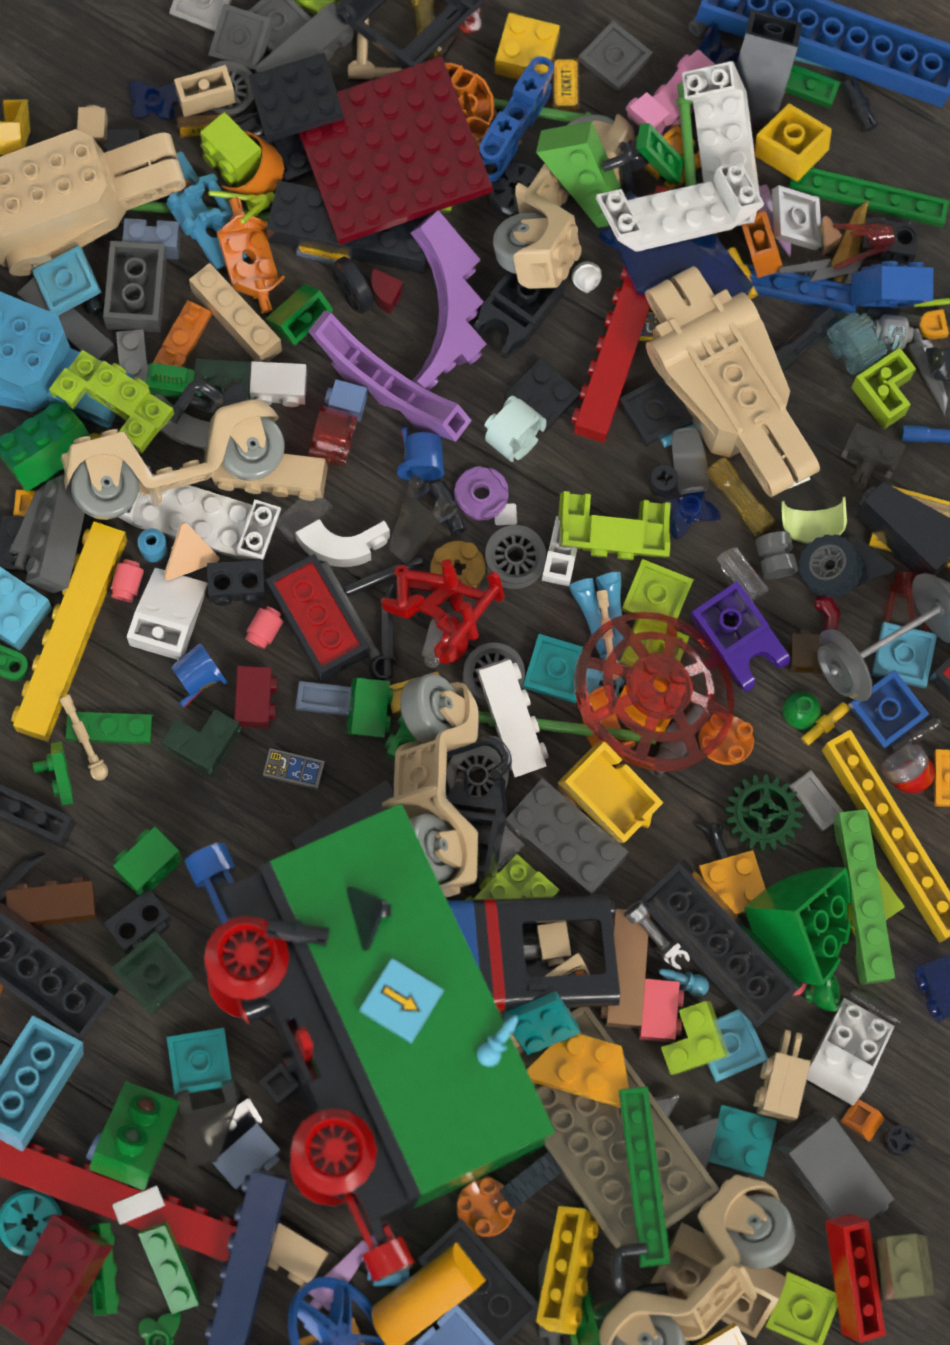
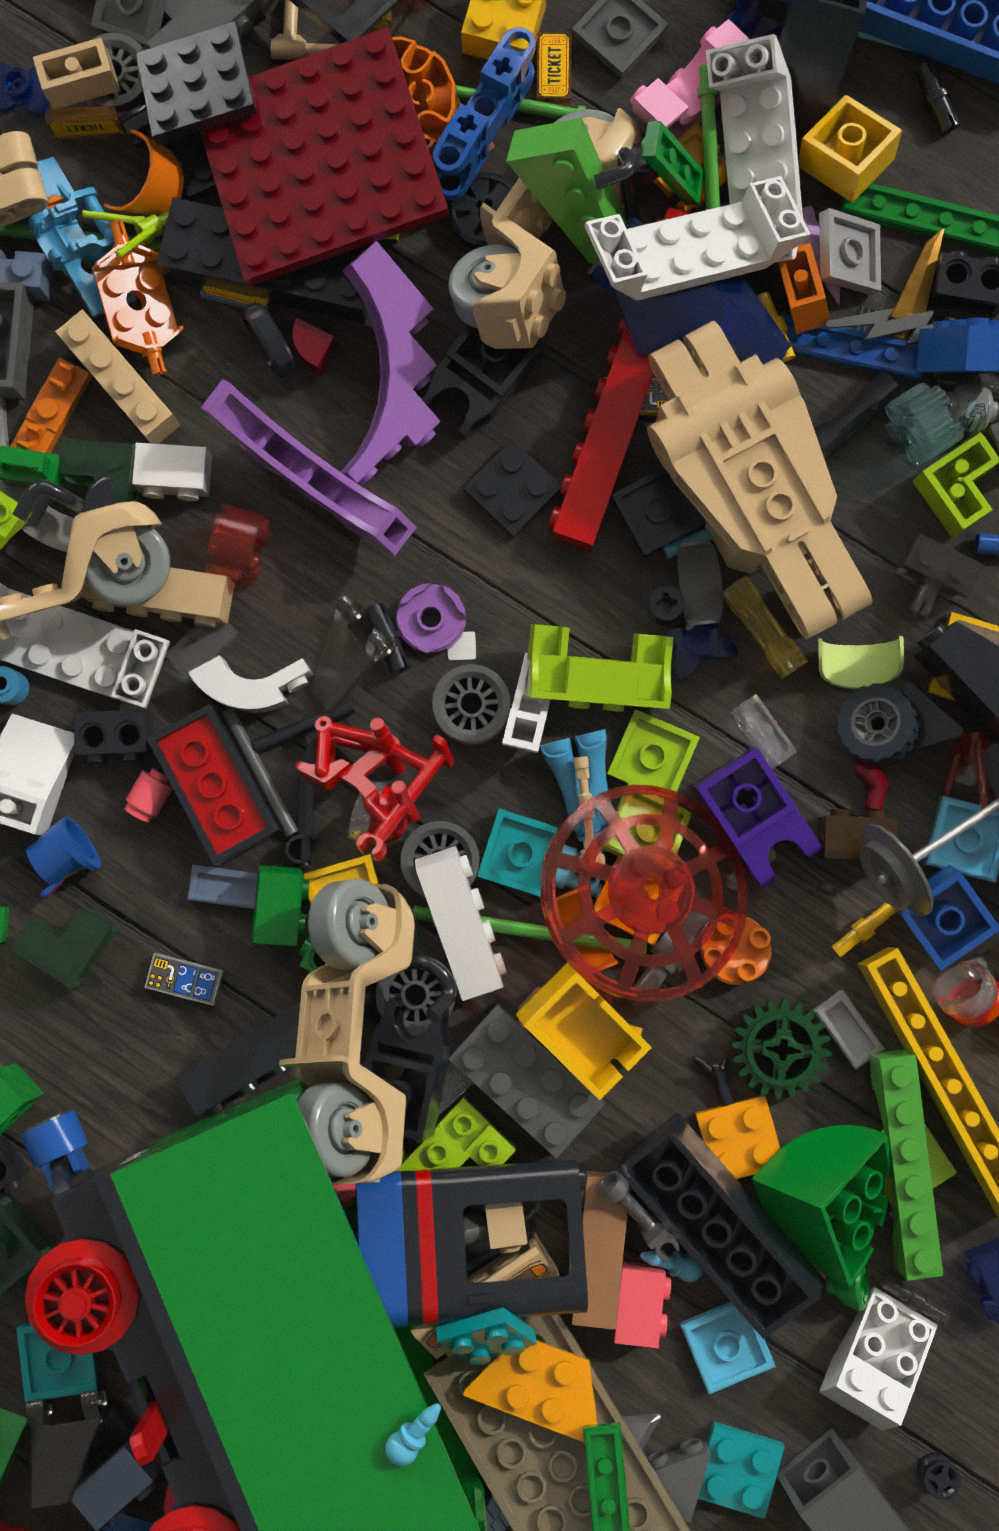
camera: 10 degrees right, 10 degrees up
light nougat piece [164,522,219,581] -> none
lime brick [200,112,262,188] -> none
dark red brick [235,666,277,729] -> none
green brick [266,284,333,346] -> none
black pin [266,918,329,947] -> none
medium blue brick [325,380,367,422] -> none
black piece [347,886,392,951] -> none
medium azure tile [359,959,444,1044] -> none
blue hat [397,427,444,482] -> none
pearl gold plate [430,541,486,596] -> none
light aqua brick [485,396,546,462] -> none
white piece [572,261,601,293] -> none
lime brick [661,1001,730,1075] -> none
tan brick [753,1029,811,1123] -> none
dark grey wheel [755,531,798,580] -> none
green brick [782,691,821,729] -> none
green plate [785,64,840,109] -> none
medium nougat slope [821,216,842,256] -> none
clear red plant [833,223,894,270] -> none
orange slope [841,1099,884,1141] -> none

